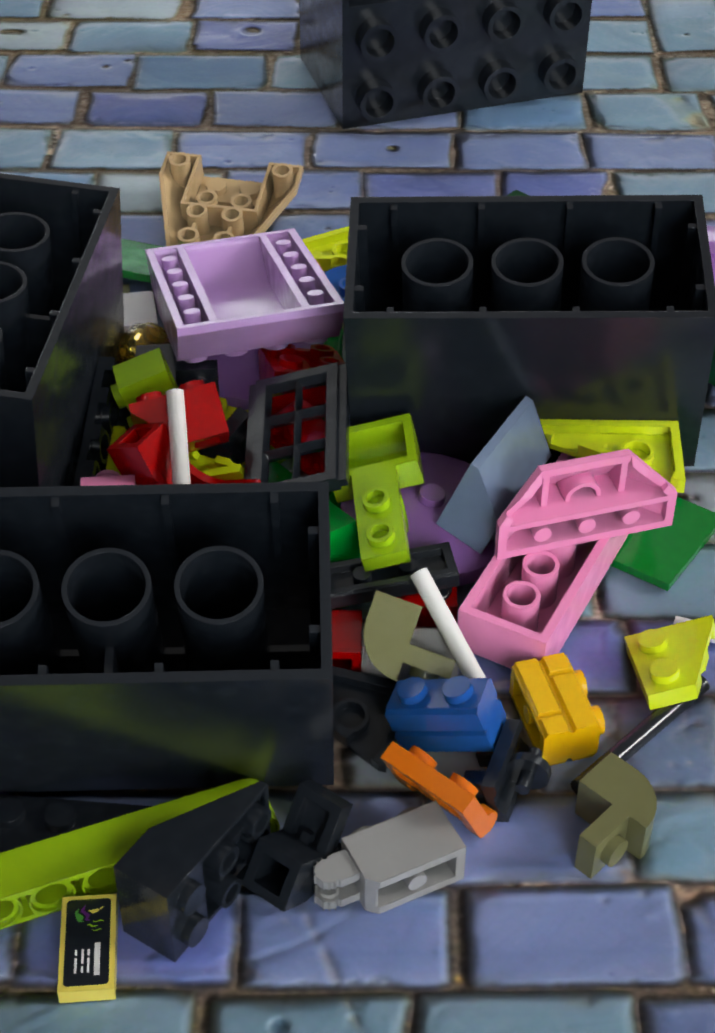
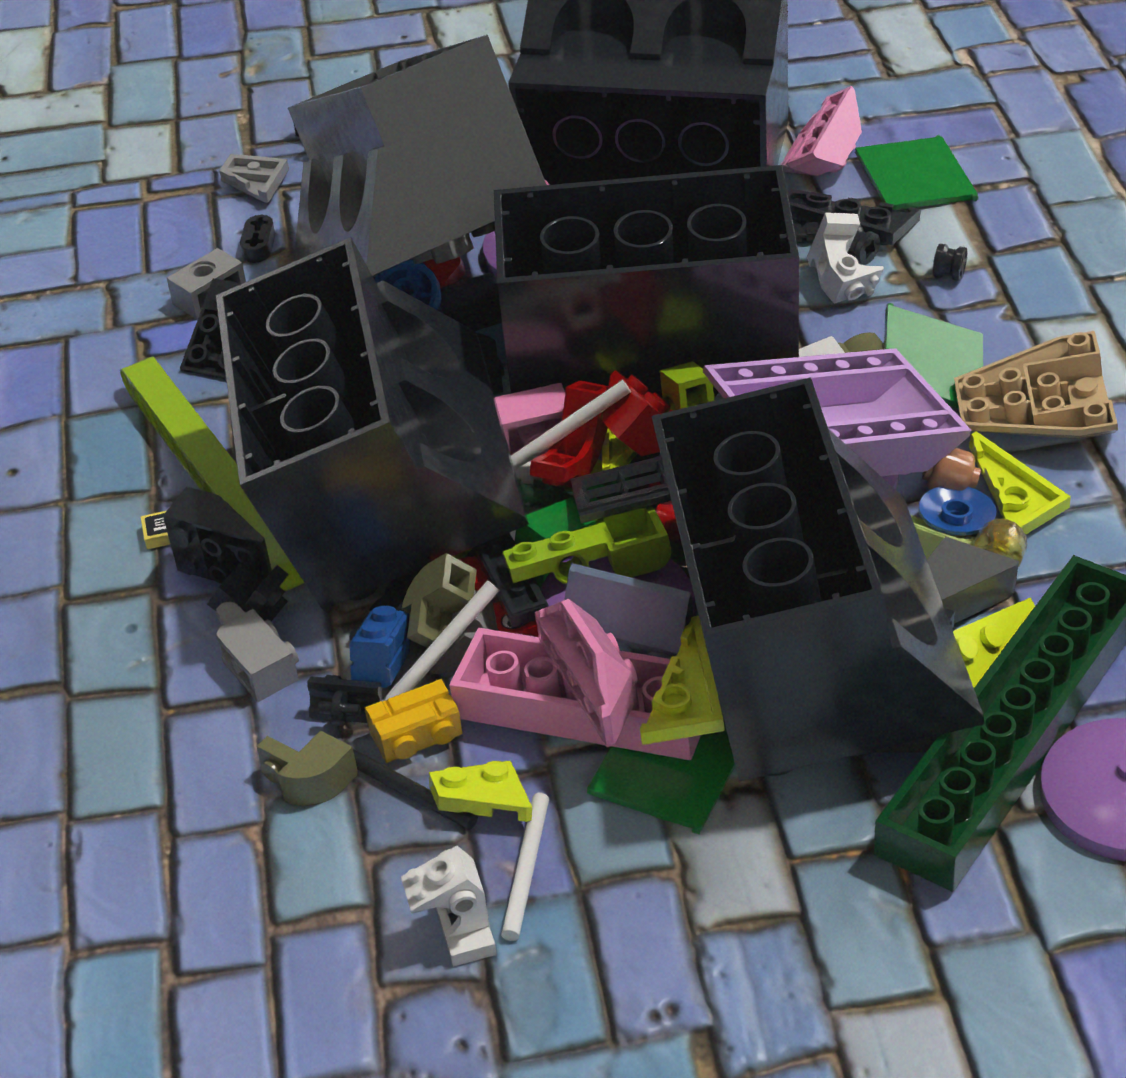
camera: 85 degrees right, 0 degrees up
orange plate [380,741,498,838] -> none

